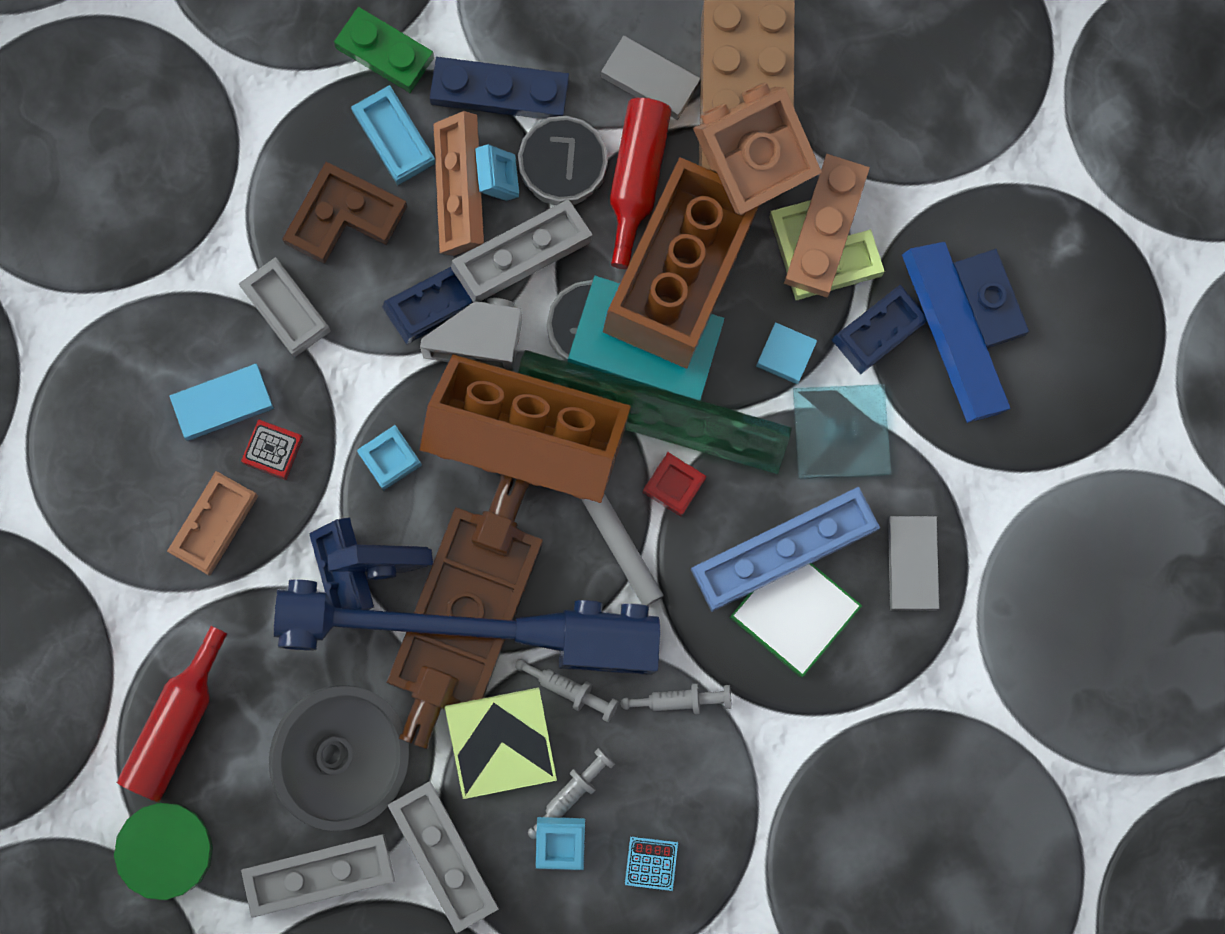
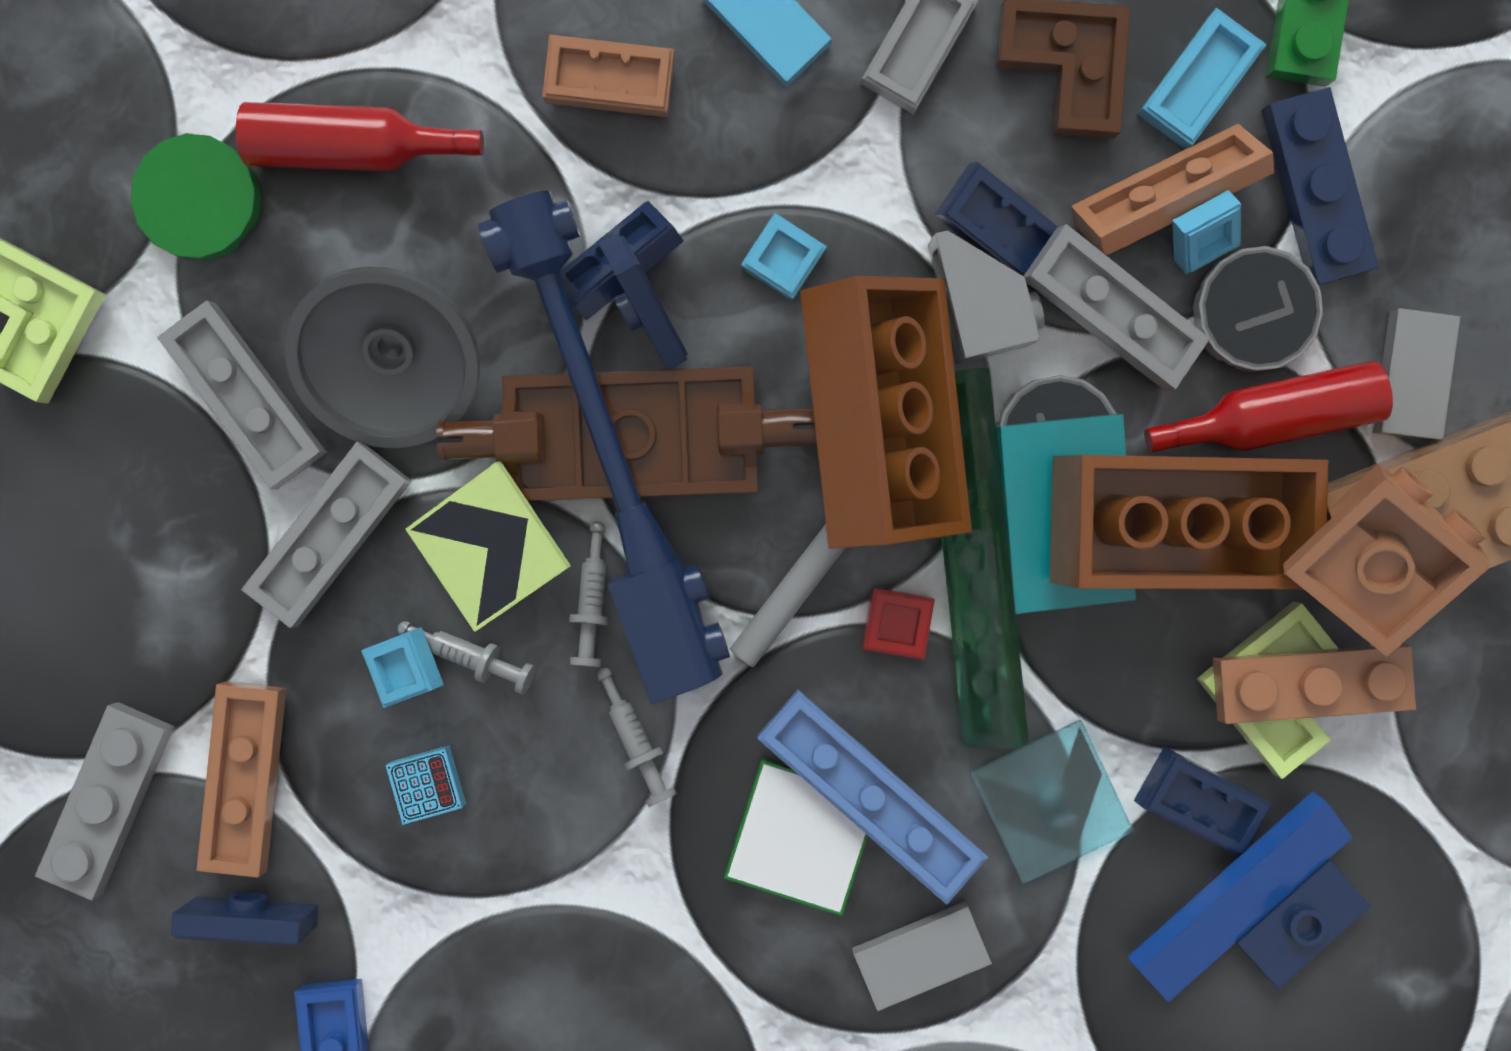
camera: 75 degrees right, 10 degrees up
tile [241,419,303,480] -> none
medium azure tile [756,322,817,384] -> none

